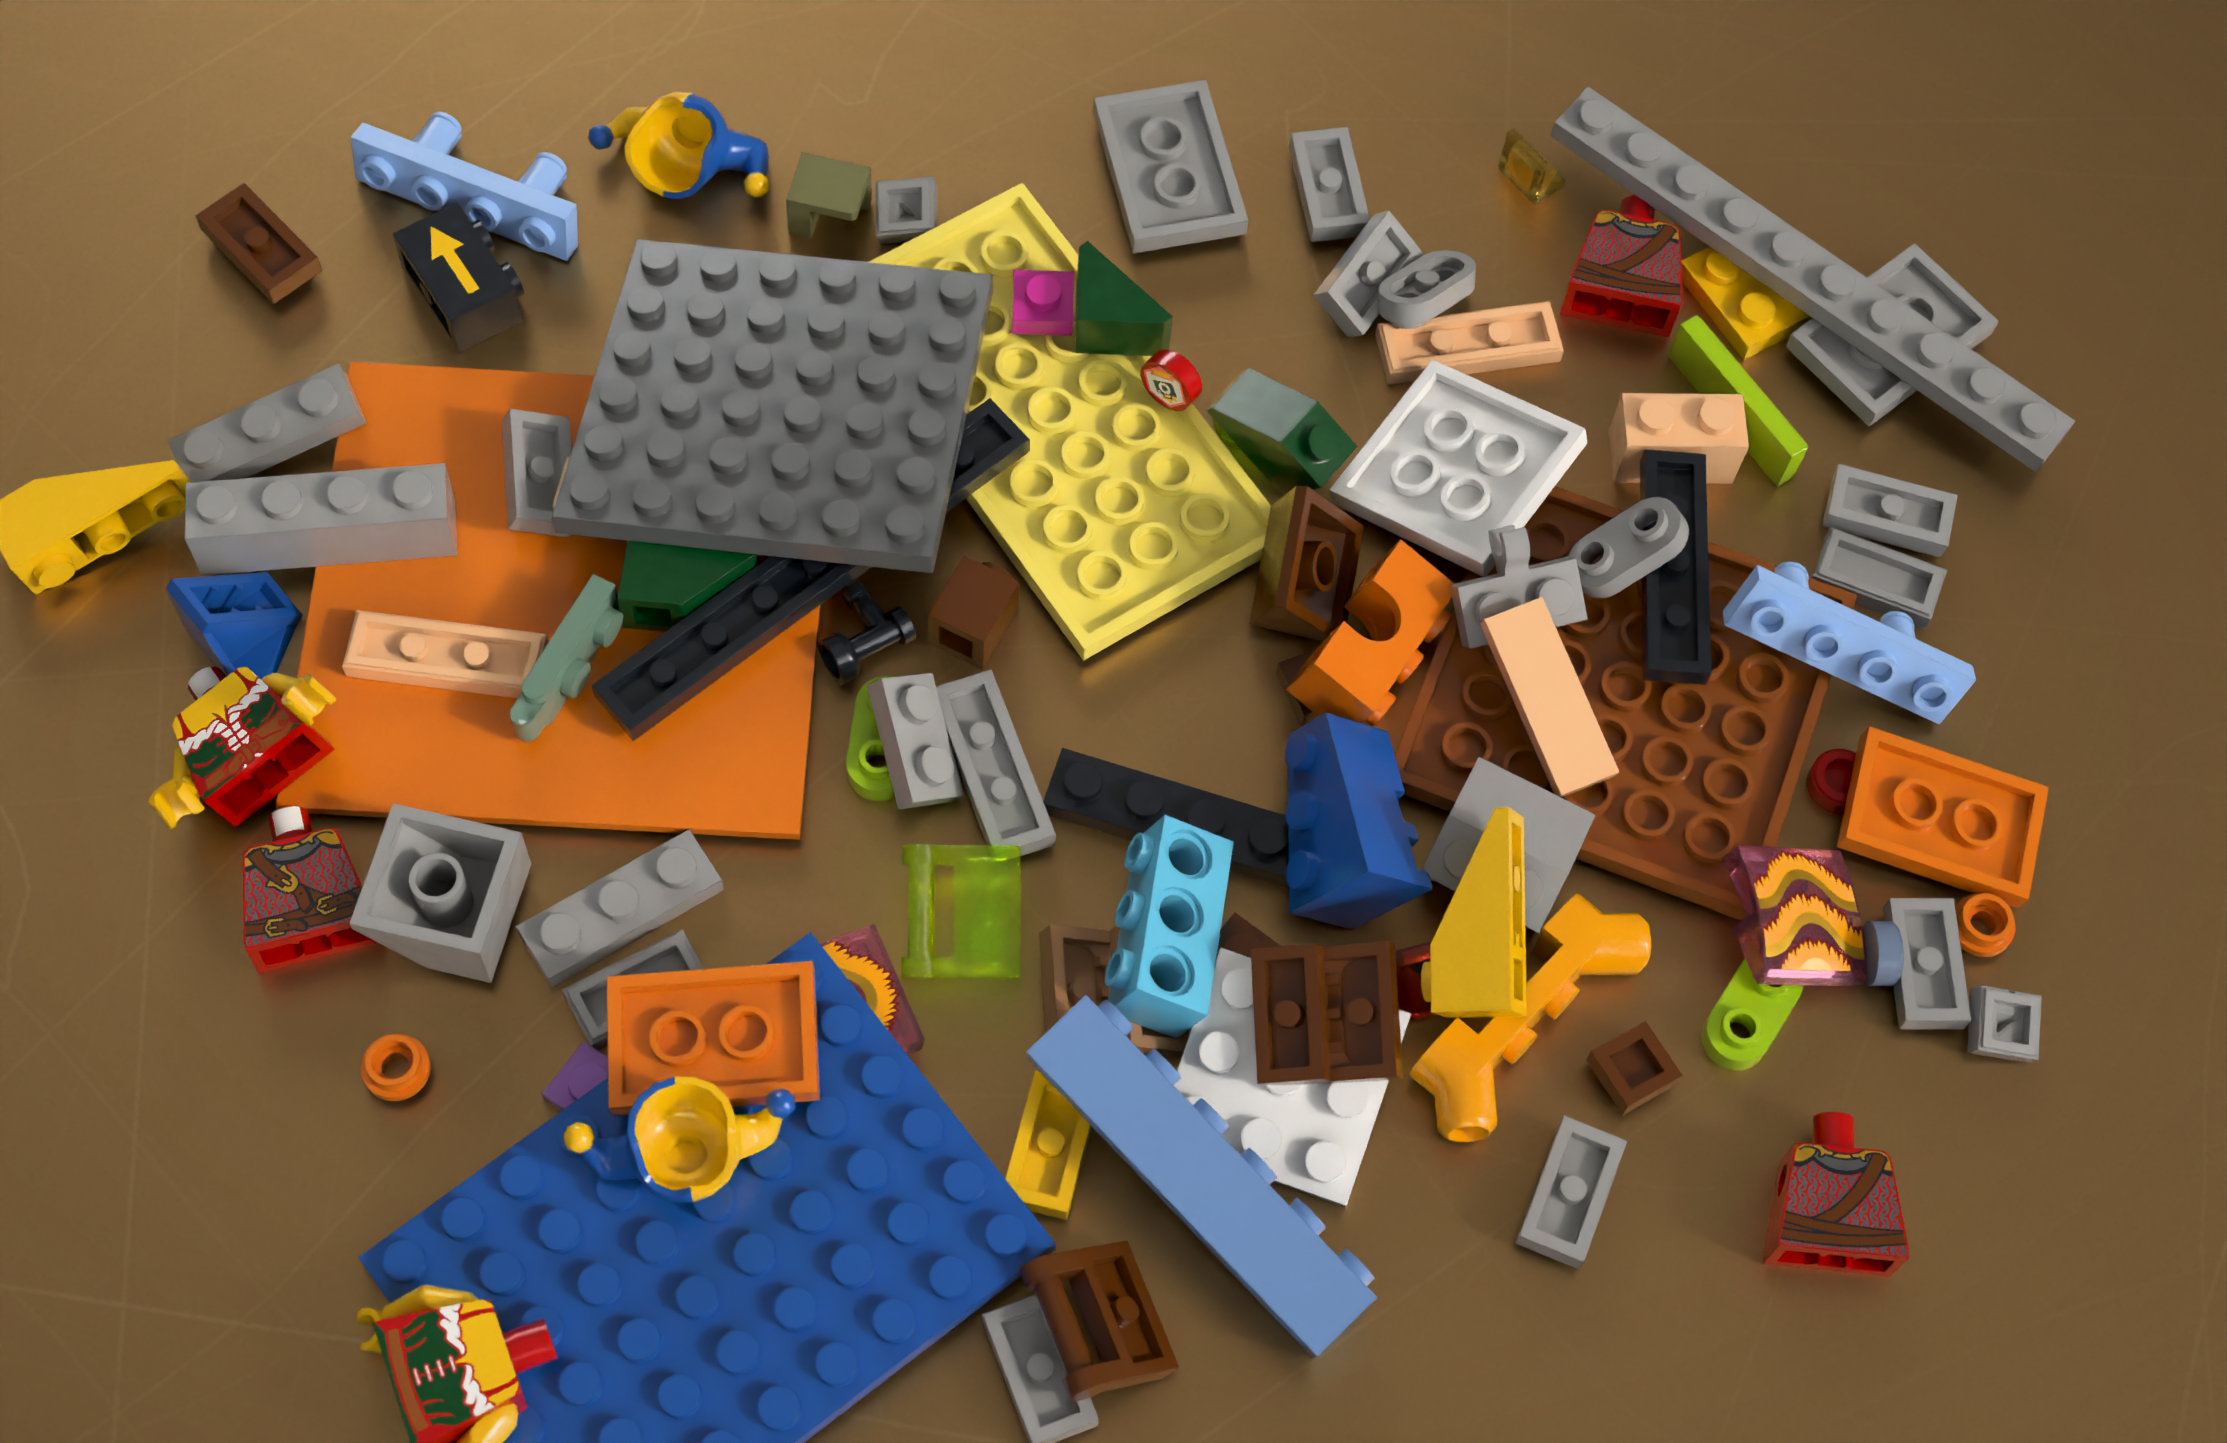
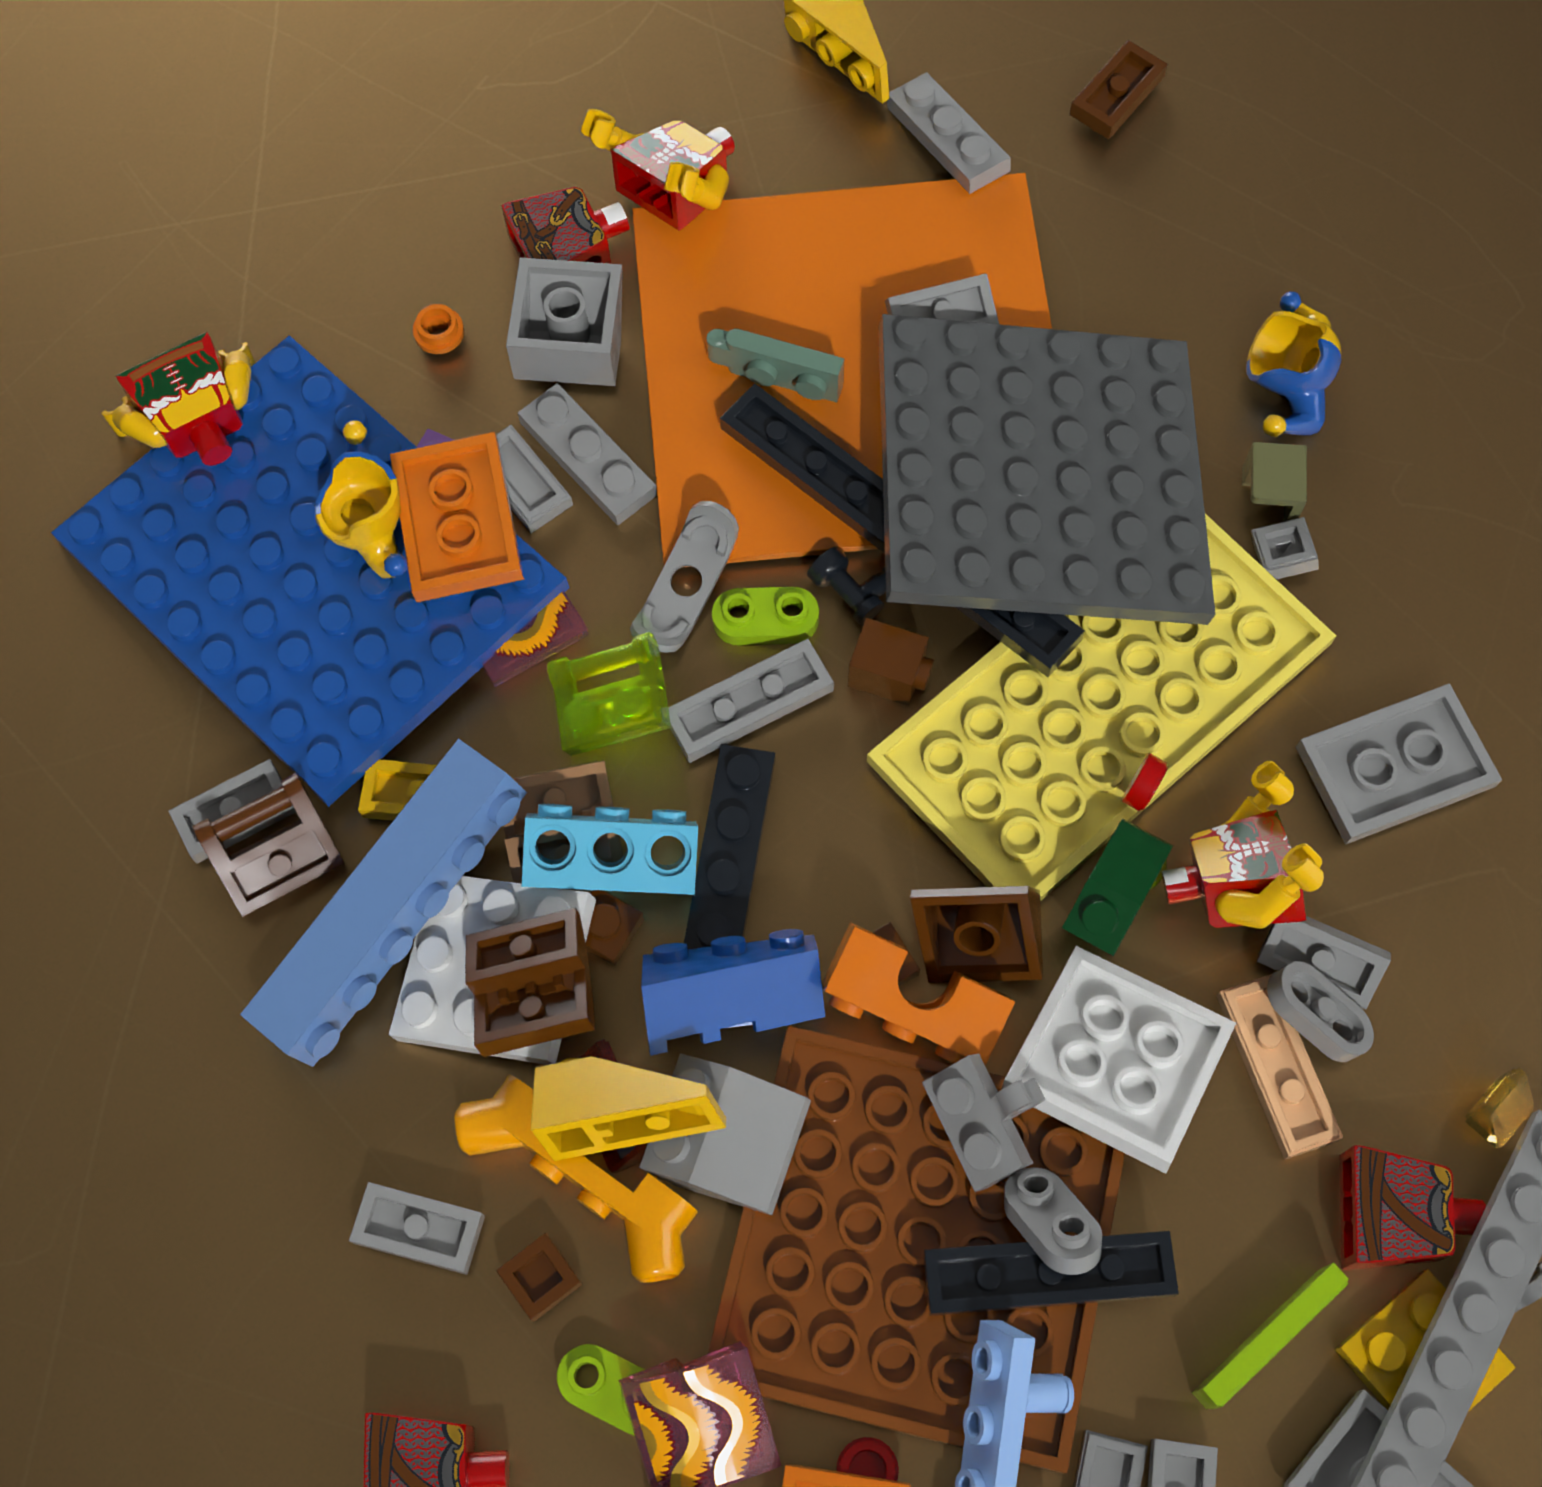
camera: 90 degrees right, 5 degrees up
blue slope [166,572,303,679] -> none
light grey brick [185,463,458,576] -> none
light nougat tile [342,610,549,698] -> none
light blue plate [351,111,578,261] -> none
black brick [393,202,524,353] -> none
dark green slope [617,541,759,632] -> none
light grey plate [867,673,964,809] -> none
dark pink plate [1012,270,1074,336] -> none
dark green slope [1075,241,1173,356] -> none
light grey plate [1289,127,1370,242] -> none
light nougat tile [1480,597,1619,797] -> none
light nougat brick [1608,393,1749,484] -> none
none -> light grey piece [630,501,739,653]
none -> torso [1162,761,1324,929]

